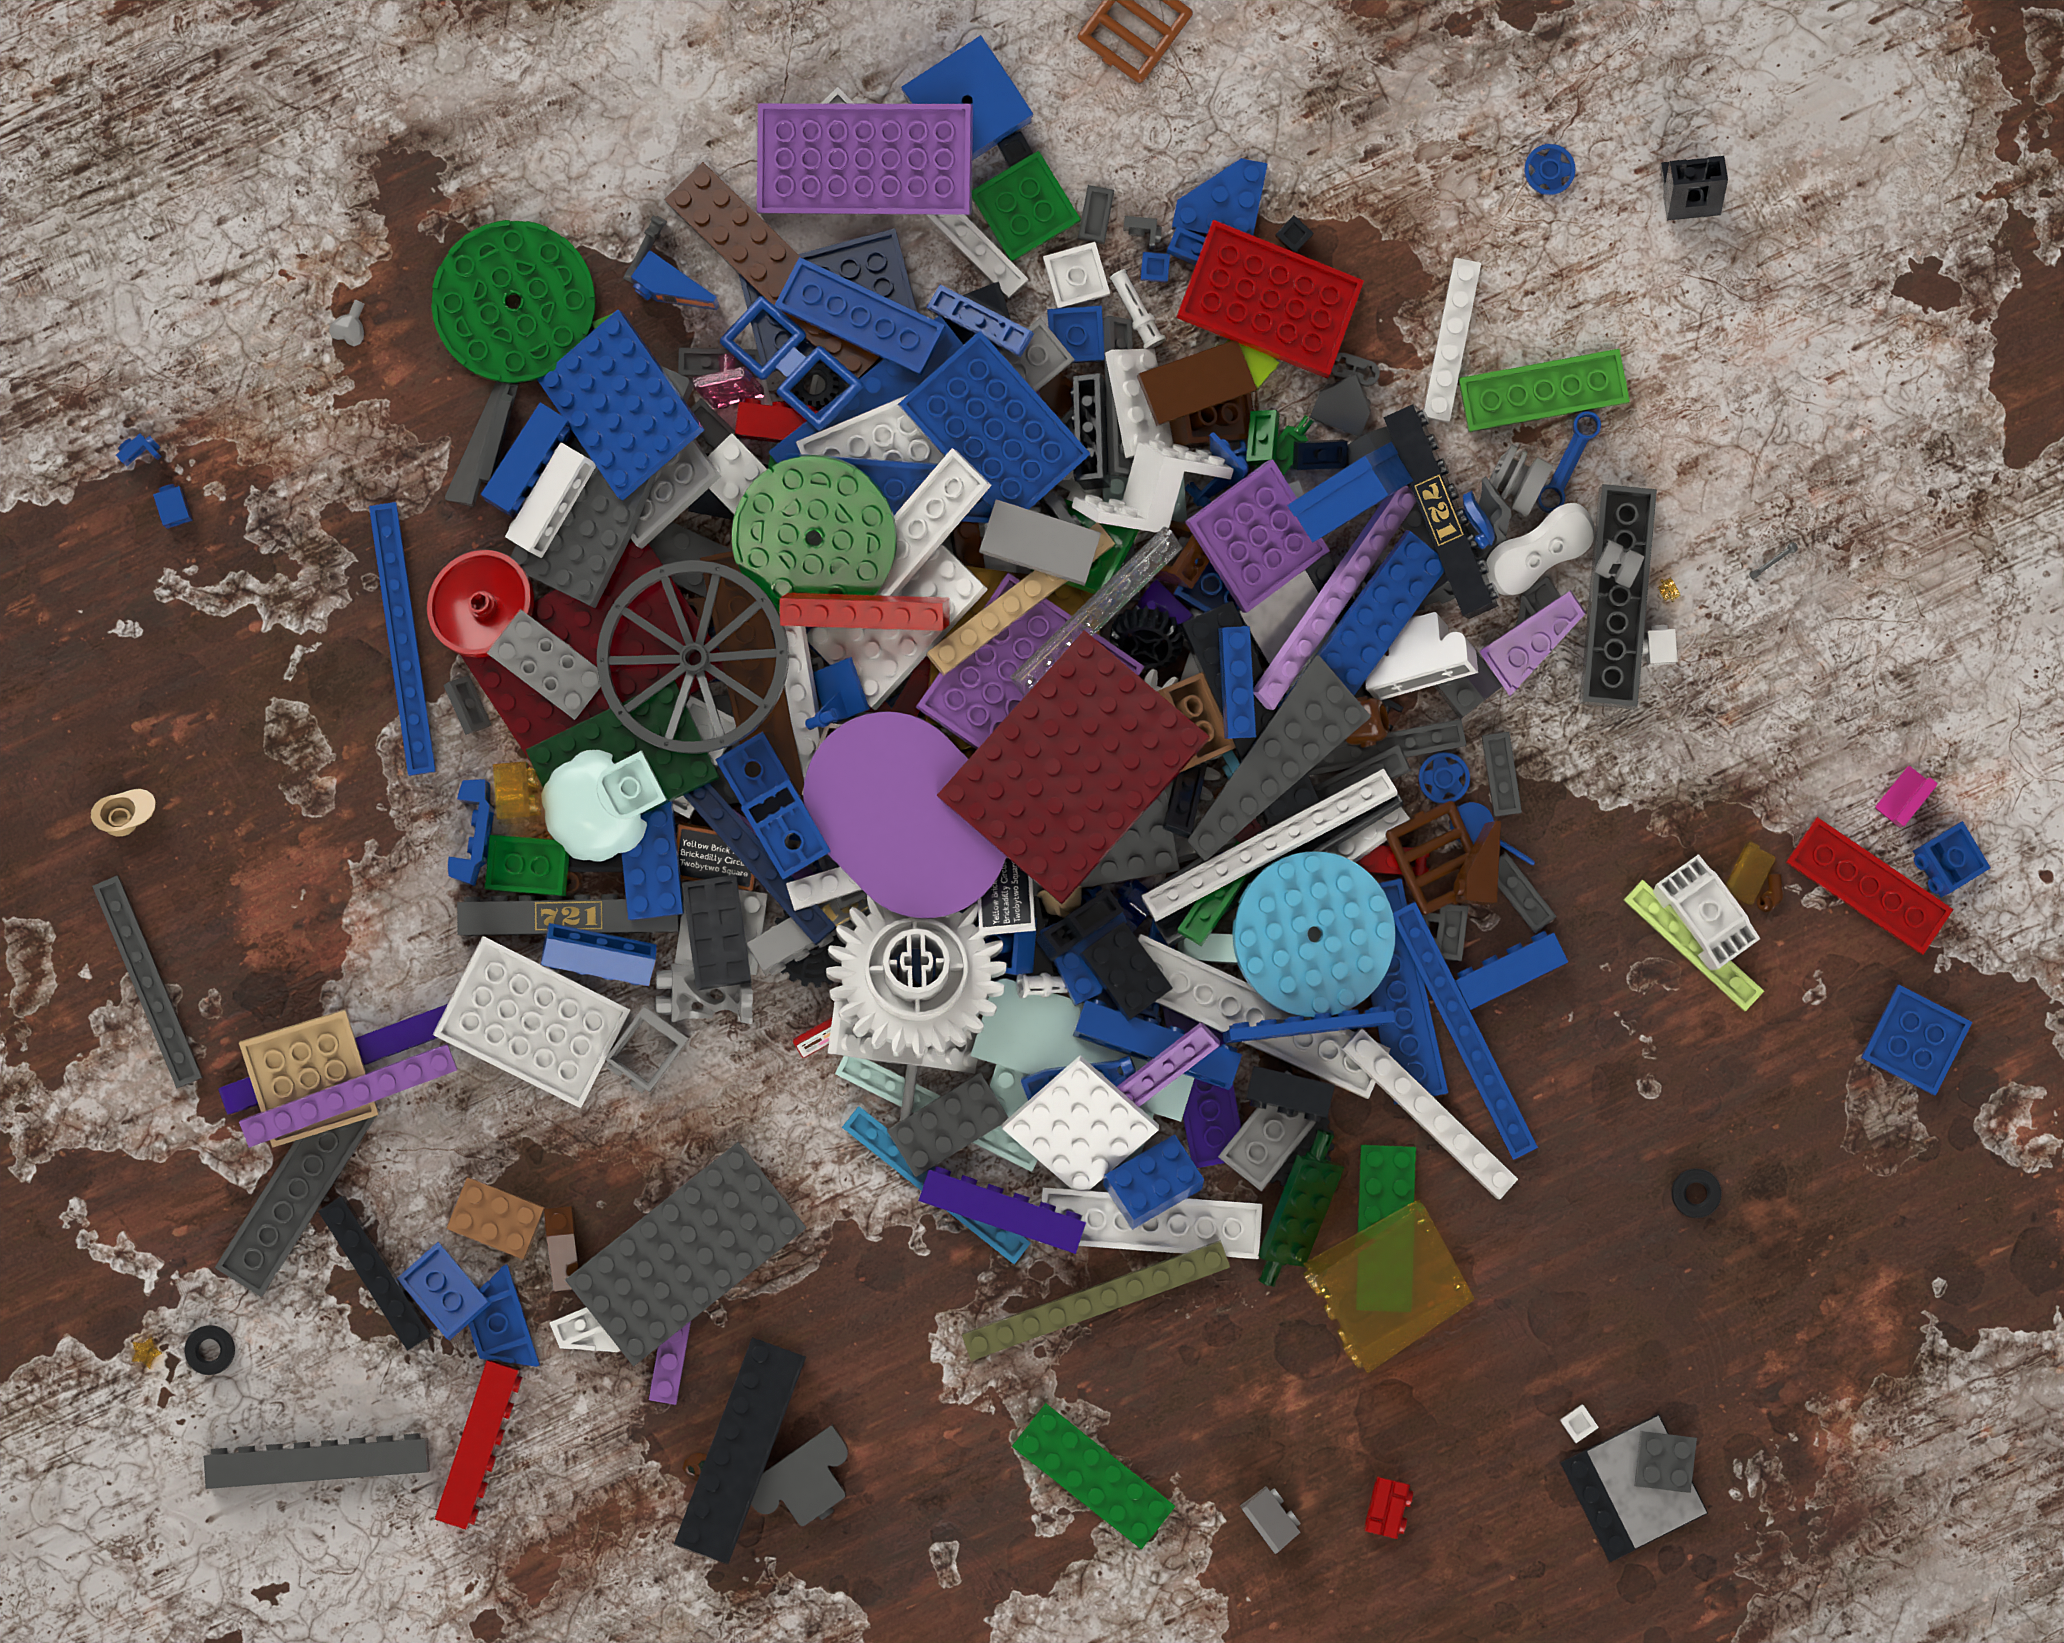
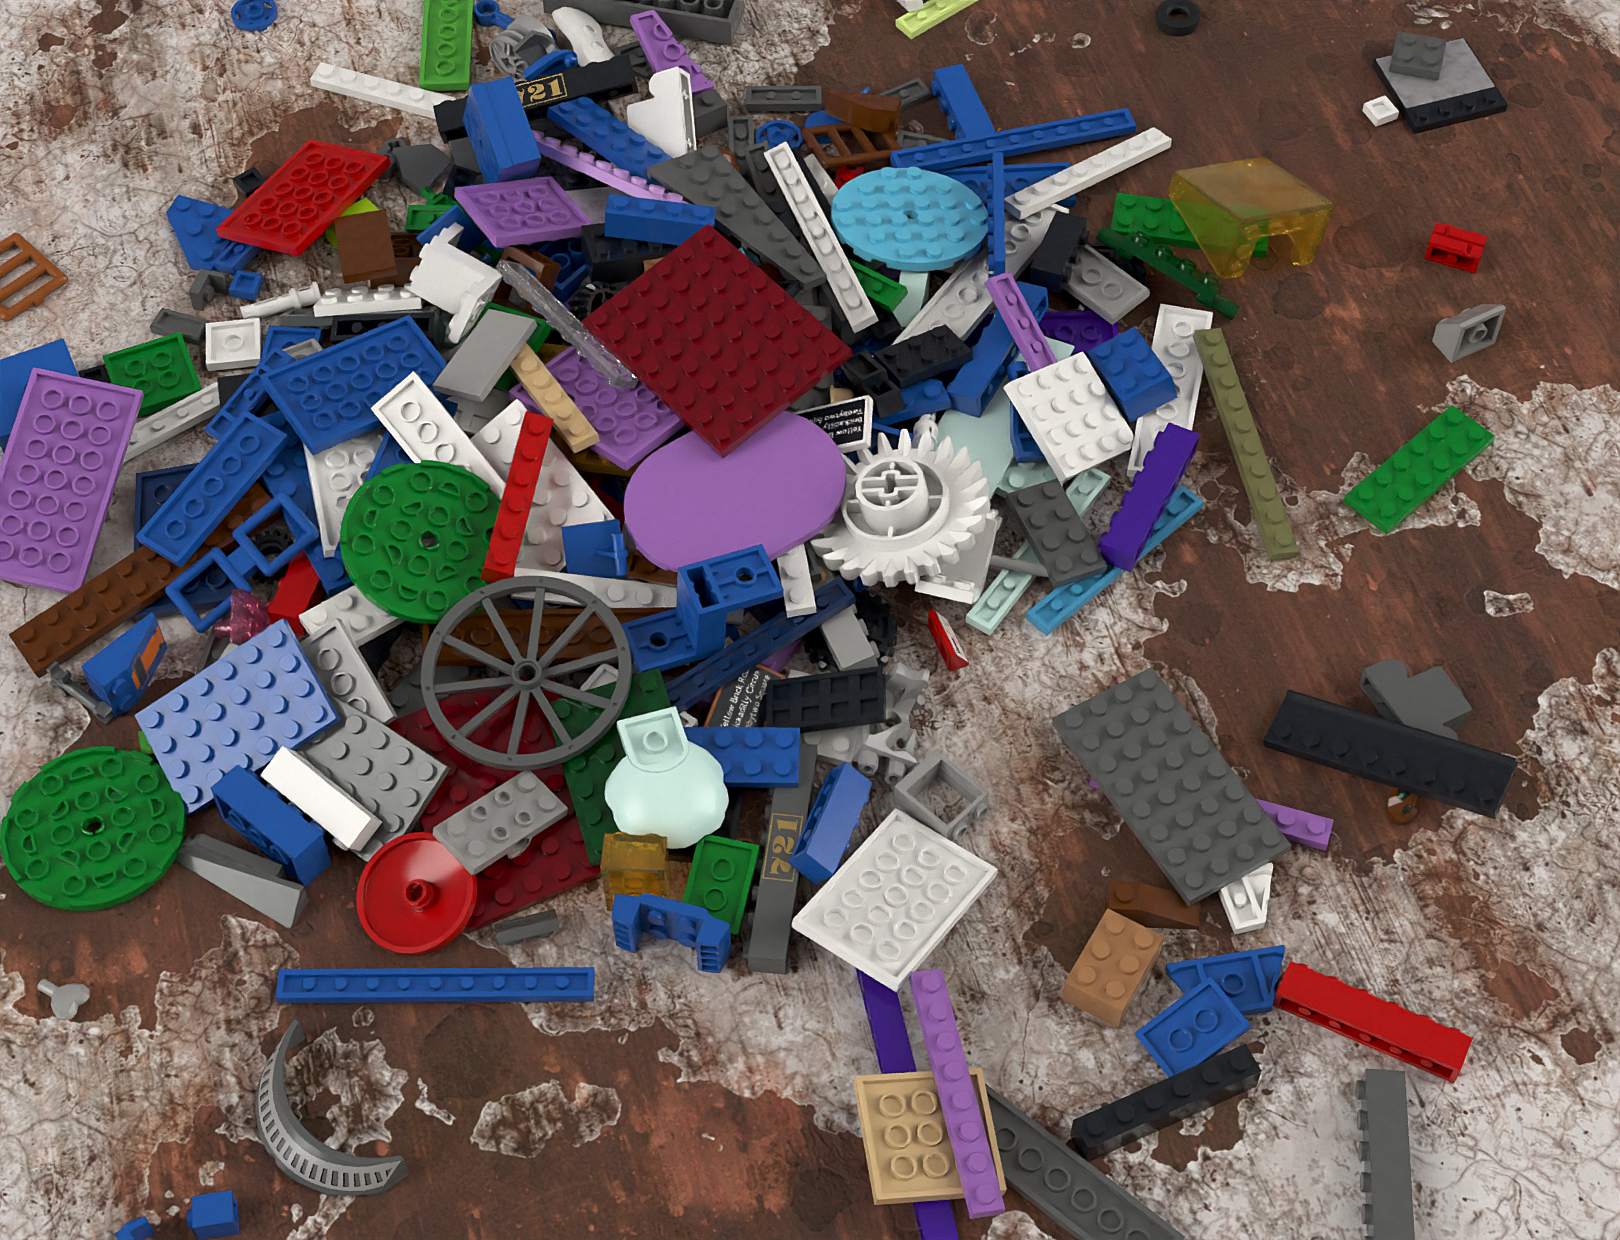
camera: 75 degrees left, 30 degrees down
none -> windscreen [255,1019,409,1197]

